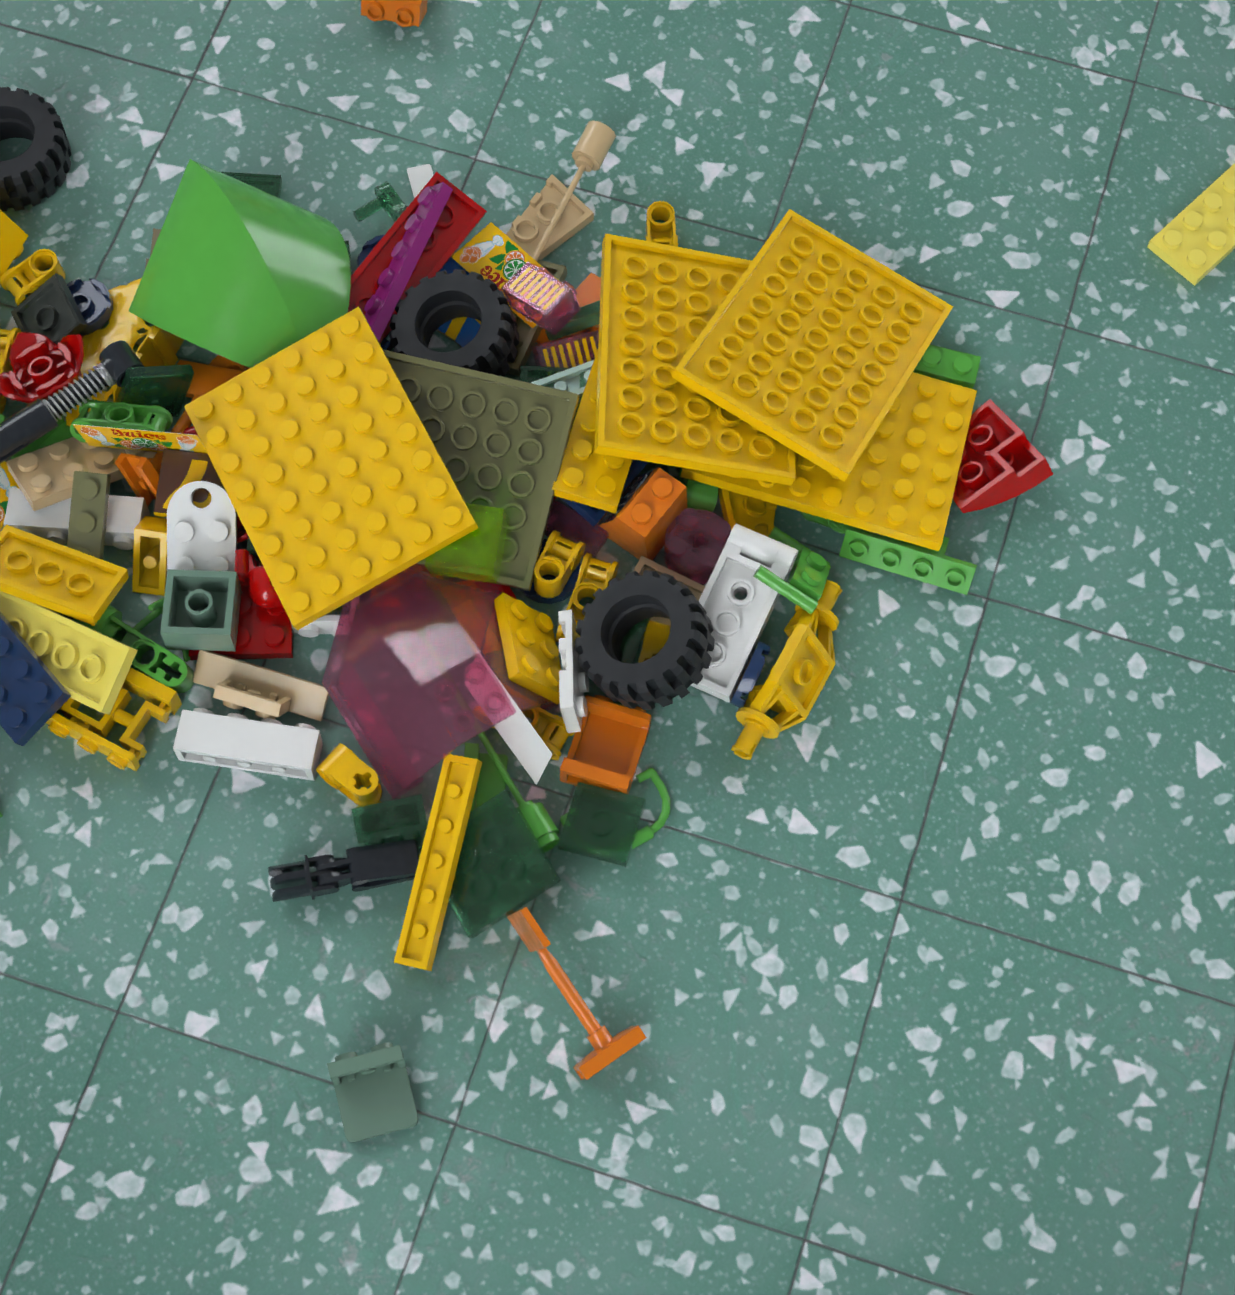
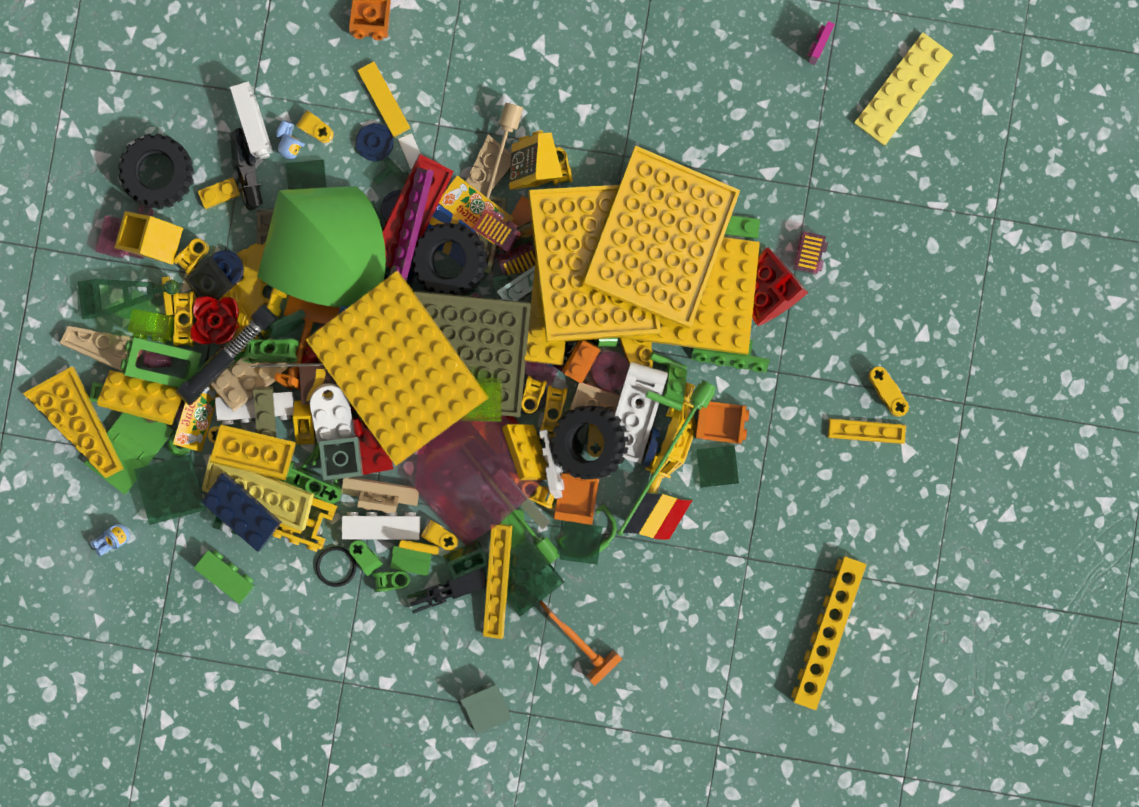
camera: 10 degrees left, 20 degrees up
none -> yellow plate [198,177,241,209]
none -> white door [230,81,273,160]
none -> black arm [230,128,263,210]
none -> light blue piece [276,120,305,159]
none -> yellow piece [296,110,334,143]
none -> black tyre [316,546,356,587]
none -> bright green piece [349,539,383,576]
none -> dark blue tile [356,123,394,162]
none -> yellow tile [358,62,411,138]
none -> bright green piece [372,571,411,592]
none -> bright green panel [390,546,432,576]
none -> yellow tile [399,540,440,555]
none -> yellow slope [509,130,563,190]
none -> flag [617,380,716,540]
none -> orange panel [695,402,749,444]
none -> clear green tile [696,445,739,488]
none -> yellow brick [791,556,867,710]
none -> brick [794,231,828,275]
none -> dark pink plate [807,21,835,65]
none -> yellow tile [828,419,906,444]
none -> yellow piece [868,367,909,417]

